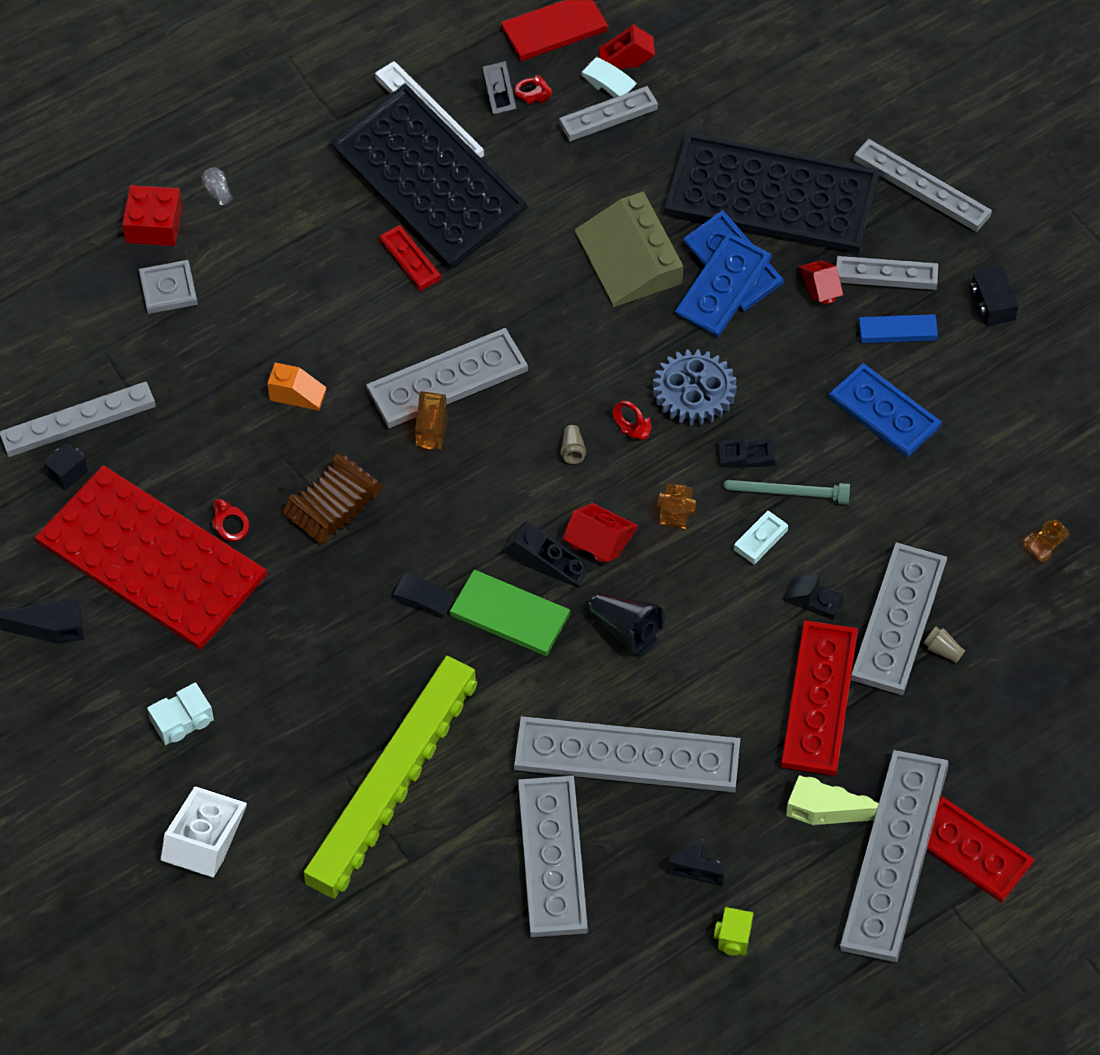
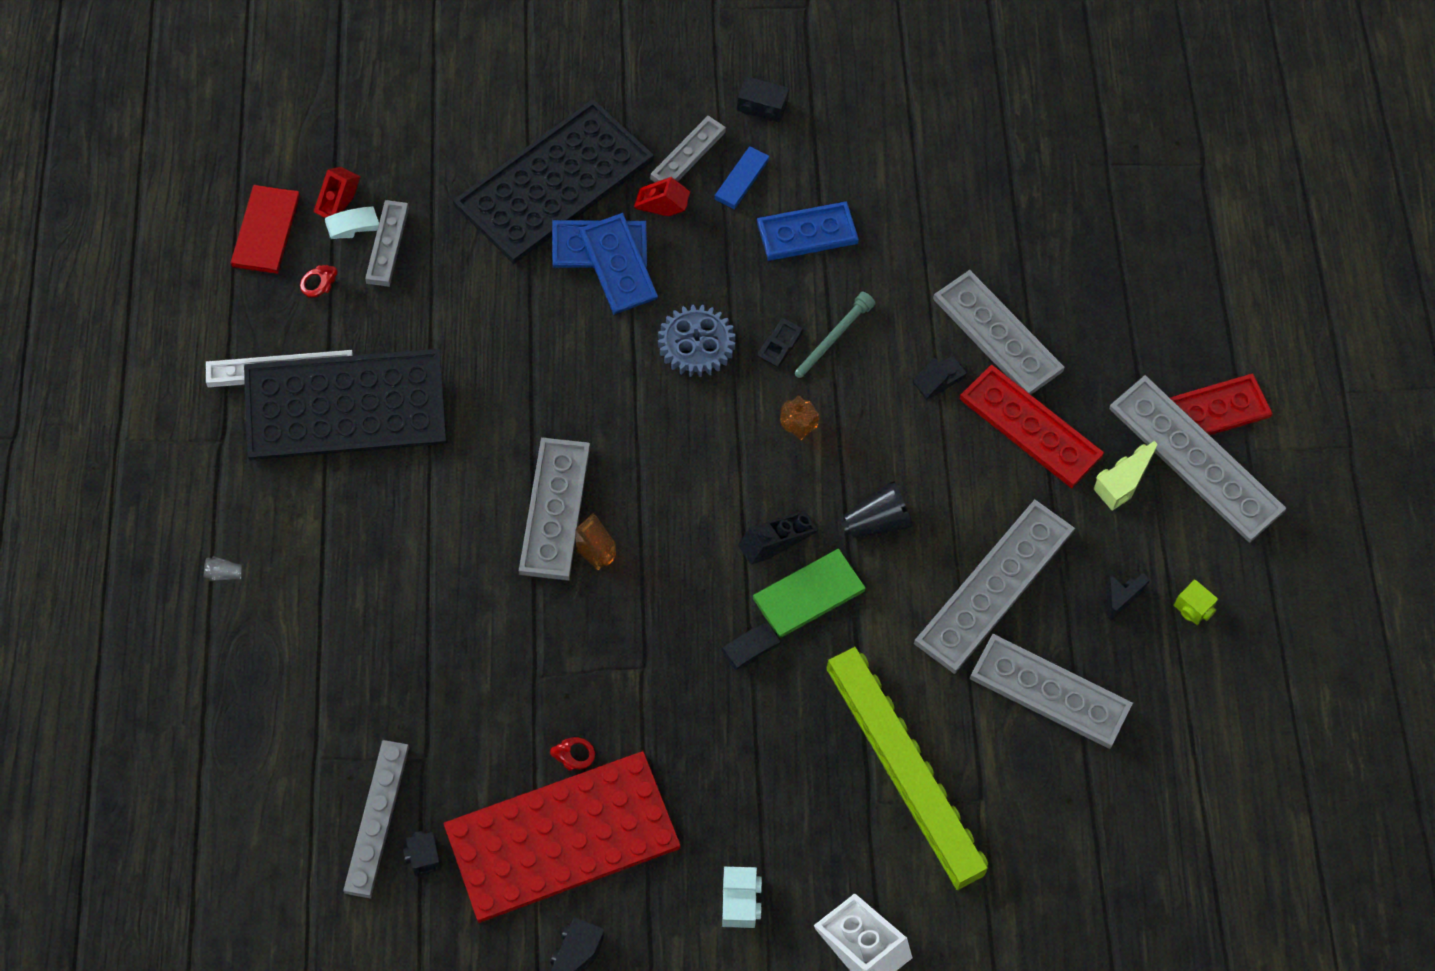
camera: 60 degrees left, 5 degrees up
red brick [123,185,183,246] -> none
light grey tile [139,260,198,314] -> none
orange slope [267,363,326,411] -> none
reddish brown piece [283,454,383,544] -> none
red tile [379,225,441,291] -> none
slope [481,60,516,114] -> none
dark tan cone [561,425,587,464] -> none
red slope [563,503,638,562] -> none
olive slope [575,191,683,307] -> none
red piece [613,400,652,440] -> none
light aqua plate [734,511,788,565] -> none
light grey plate [854,139,992,232] -> none
dark tan cone [923,626,966,663] -> none
clear orange plate [1022,520,1070,563] -> none

